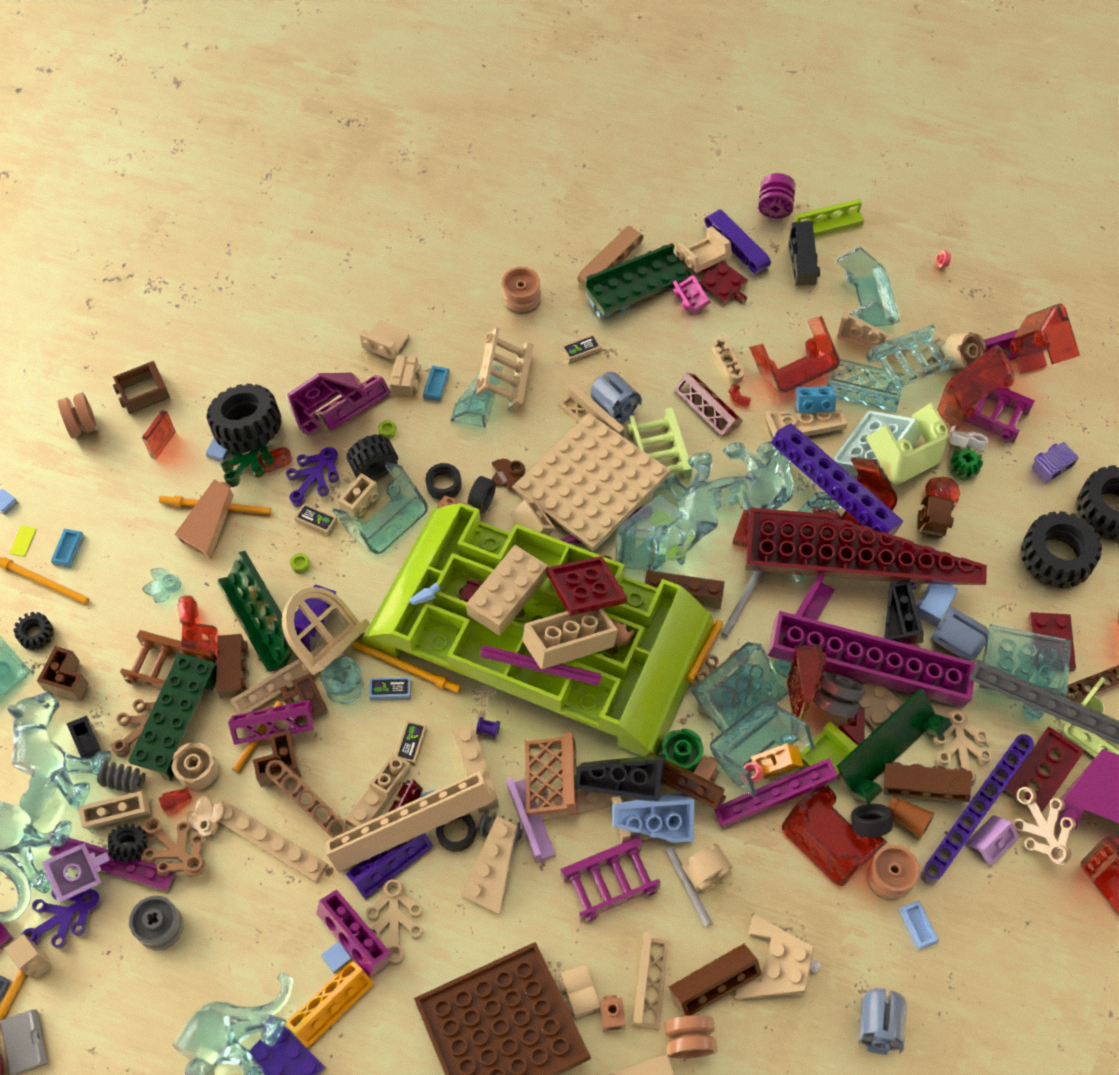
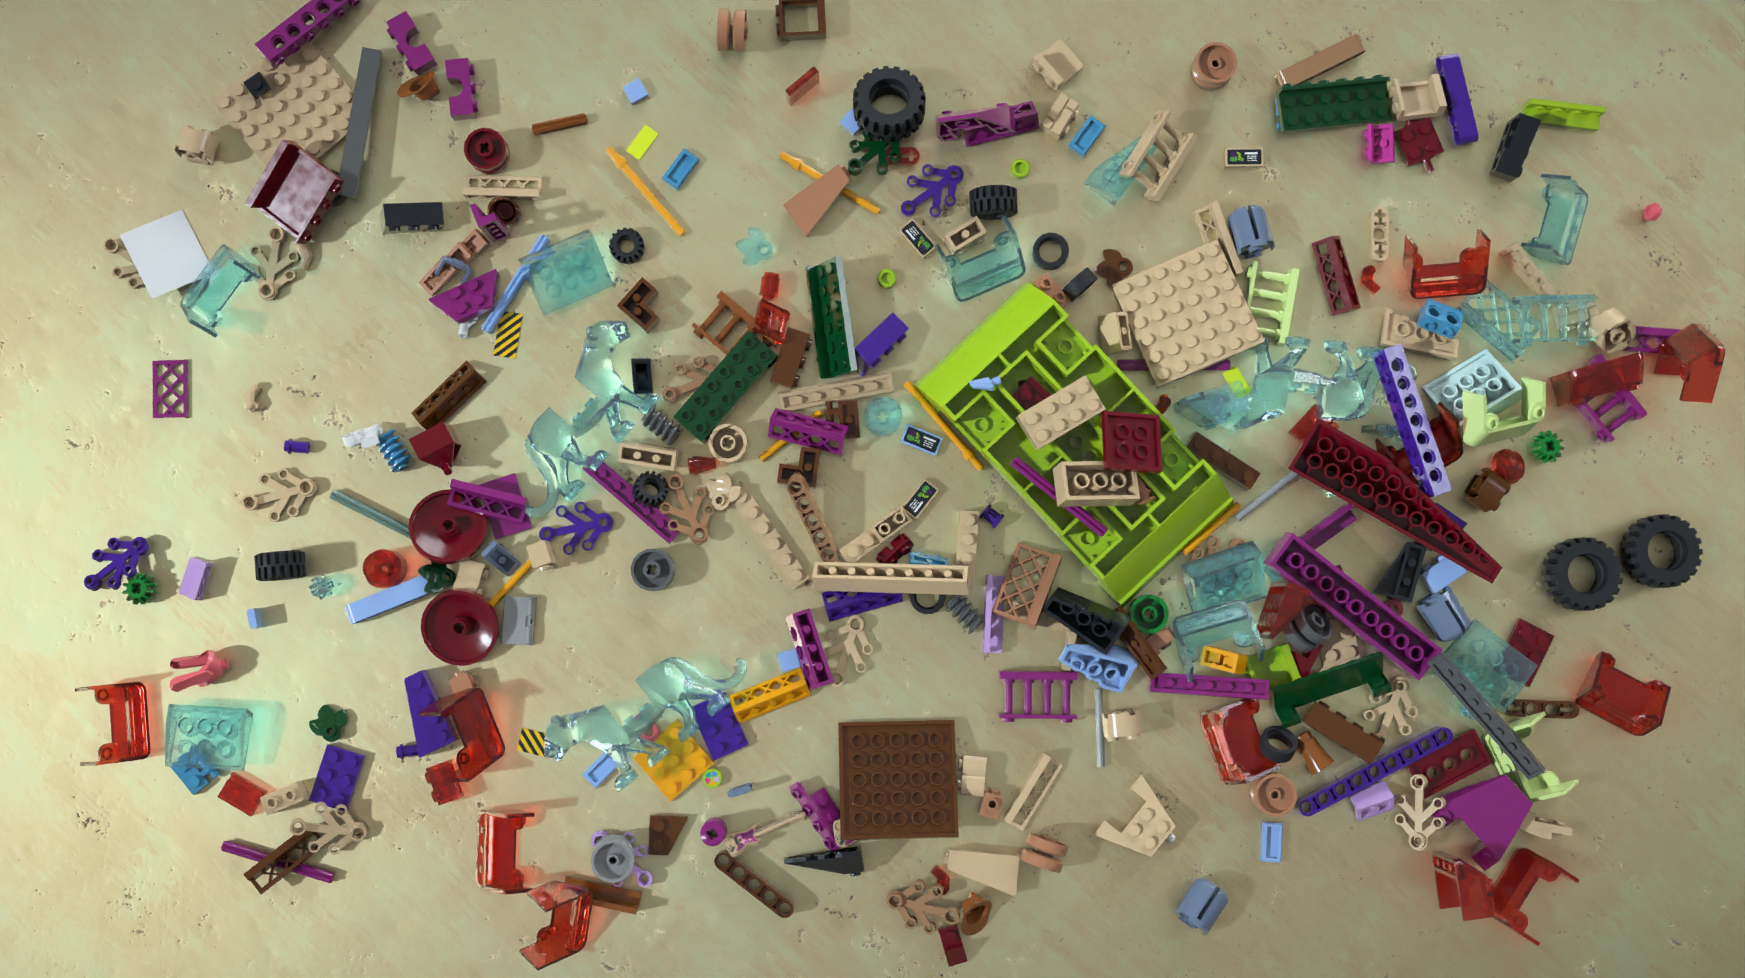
camera: 15 degrees right, 25 degrees up
lavender hinge [42,843,110,903] -> none
tan window [282,587,370,675] -> none
tan wing [461,816,517,914] -> none
reddish brown brick [669,943,762,1016] -> none
coral plate [742,762,763,783] -> none
magenta wheel [758,173,796,219] -> none
white piece [948,426,989,450] -> none
brick [1032,441,1079,483] -> none

